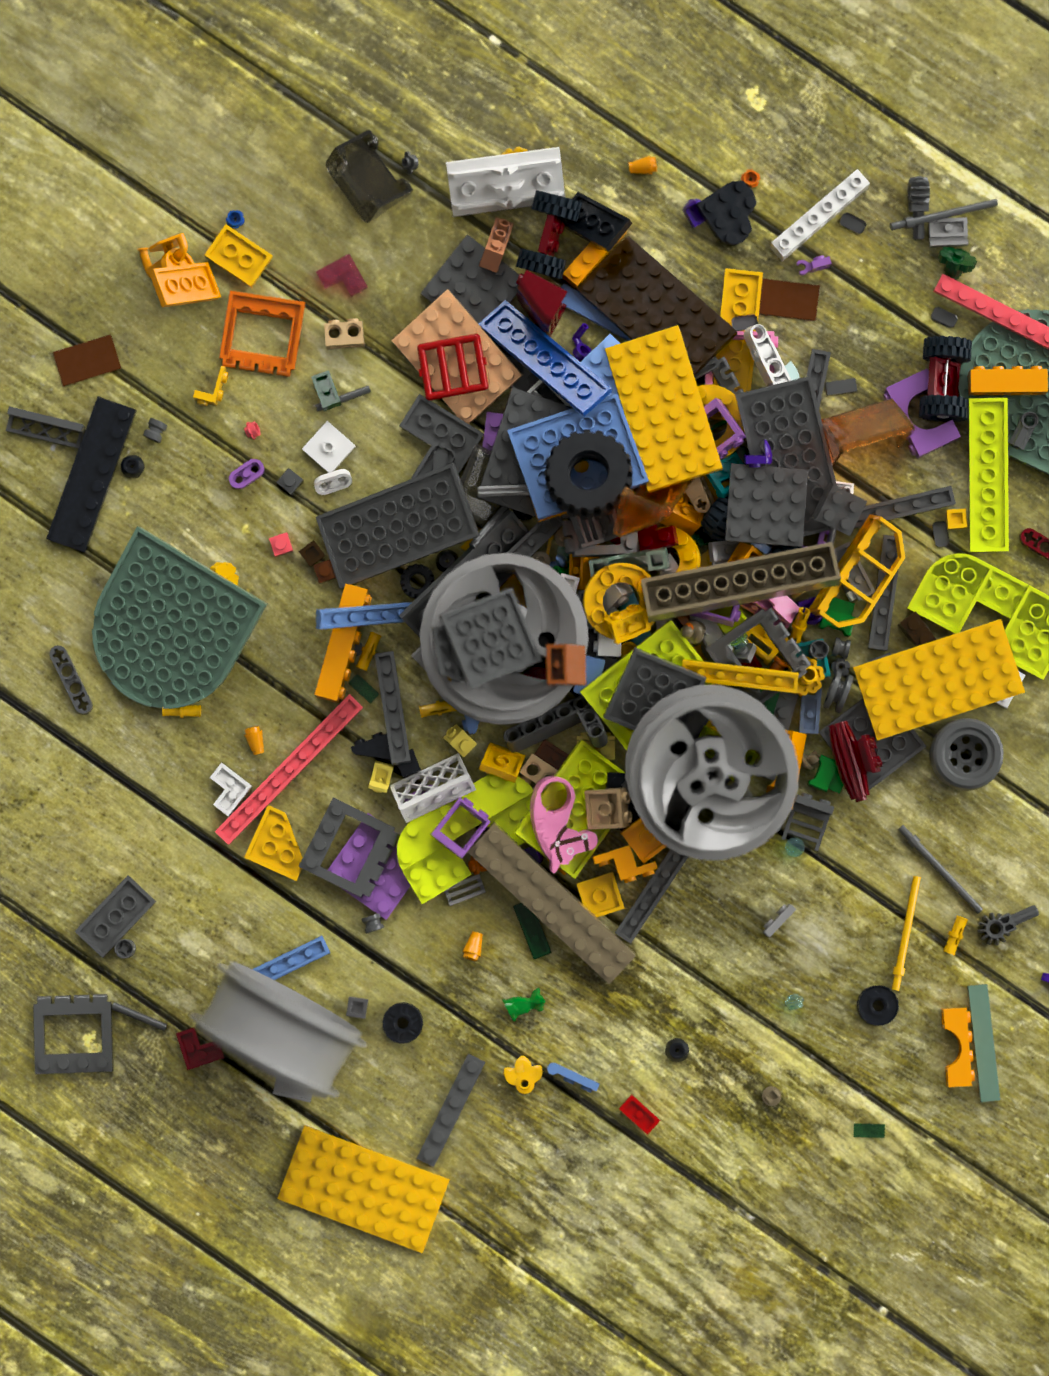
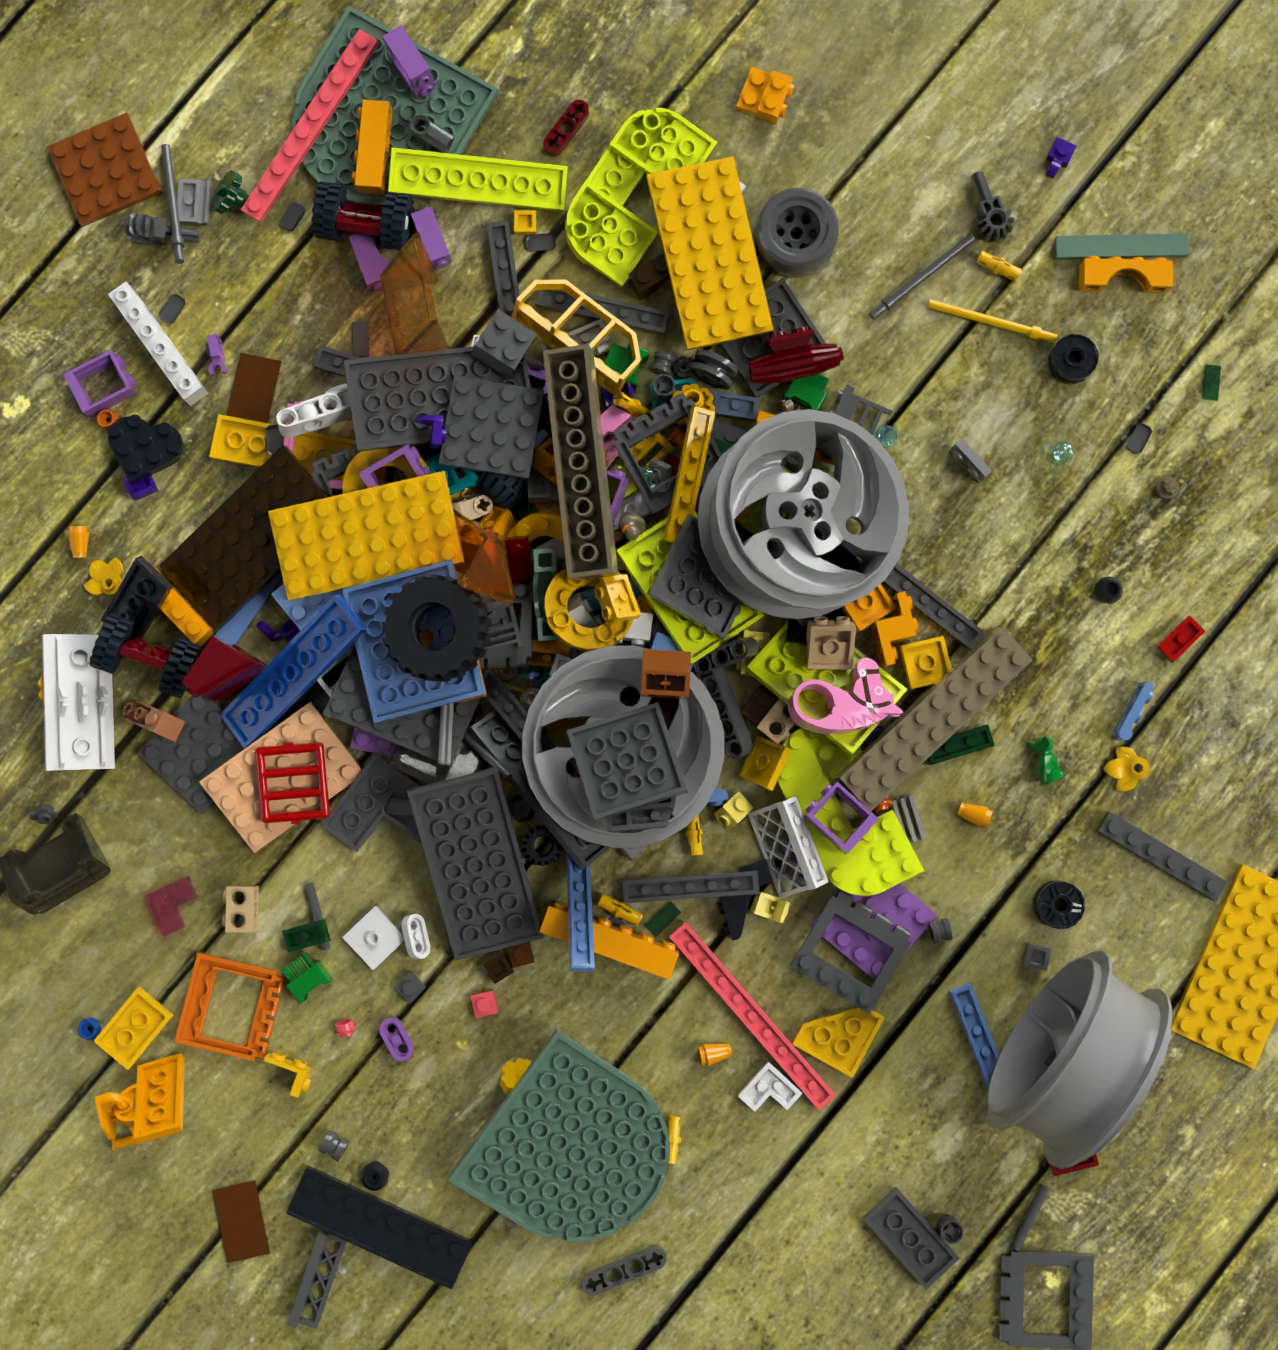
camera: 85 degrees left, 0 degrees up
none -> dark orange plate [47,113,163,227]
none -> medium lavender window [63,350,137,418]
none -> yellow plate [84,557,123,596]
none -> green piece [281,952,333,1004]
none -> dark grey piece [1127,423,1152,454]

